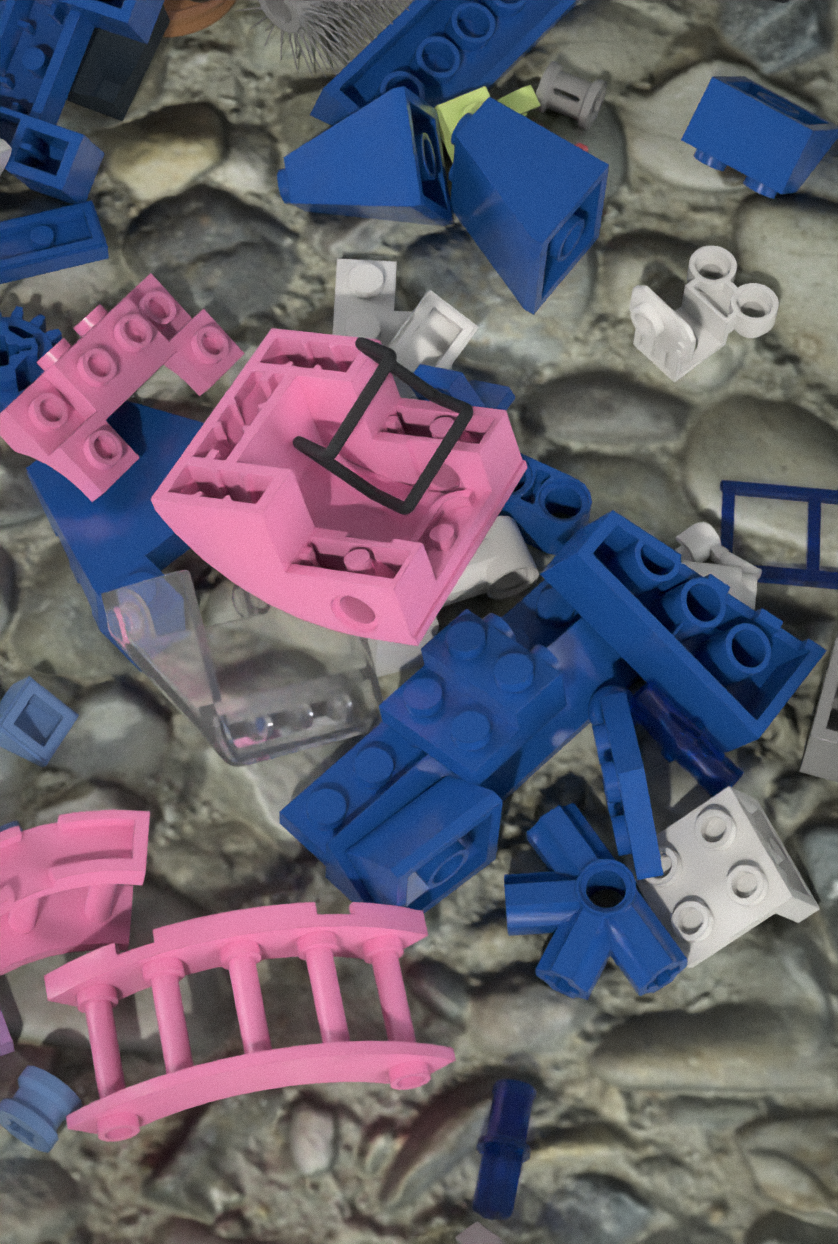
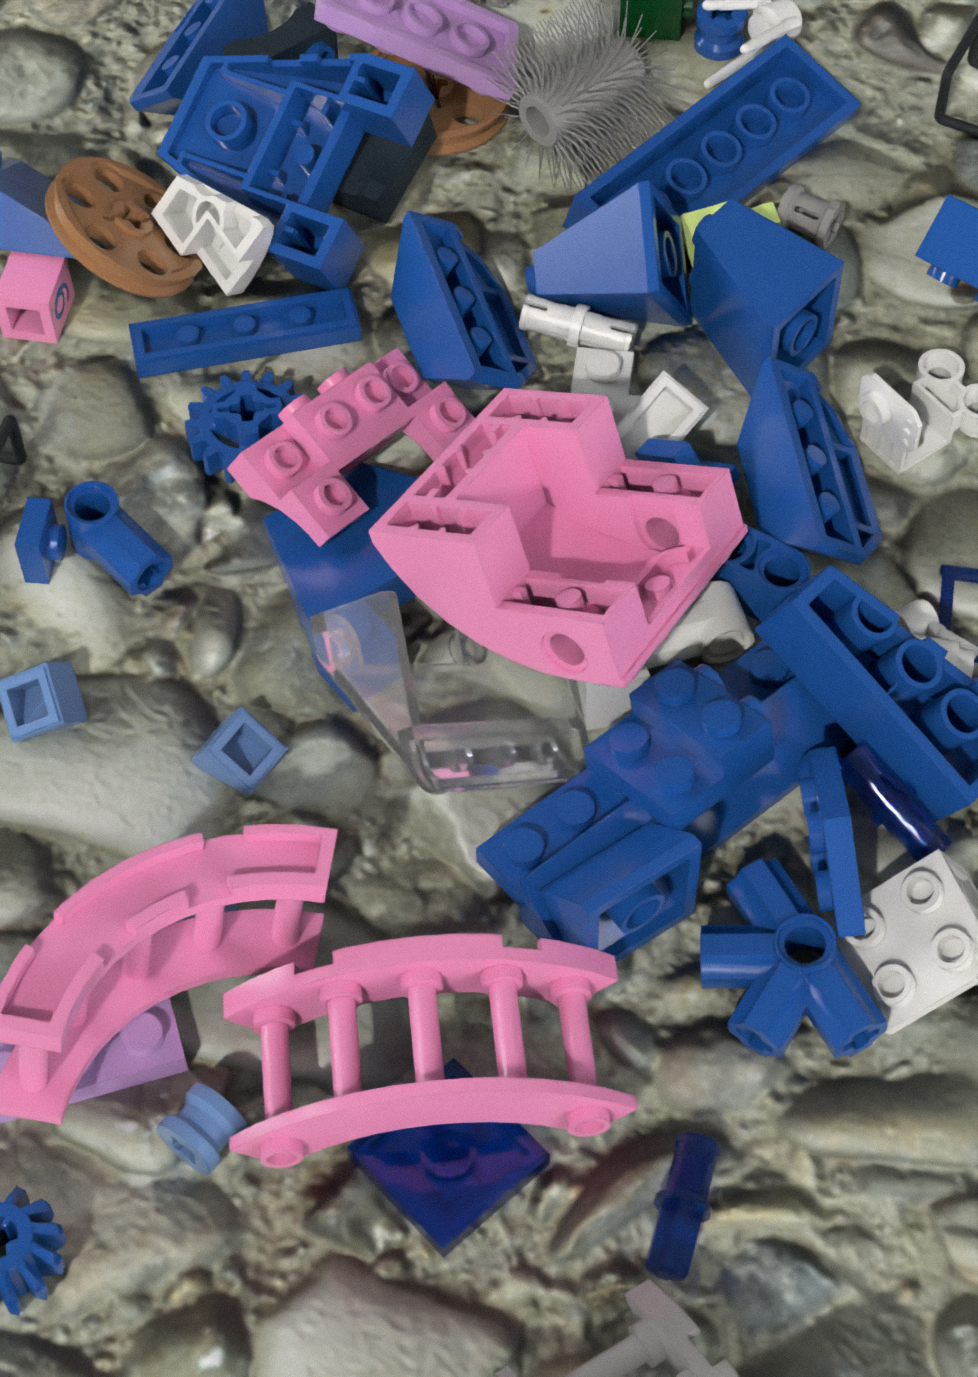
camera: 10 degrees right, 5 degrees down
black piece [293,337,473,515] -> none
none -> clear blue tile [347,1058,550,1258]
none -> blue wedge [391,210,538,390]
none -> white pin [519,294,638,352]
none -> blue wedge [737,356,883,565]

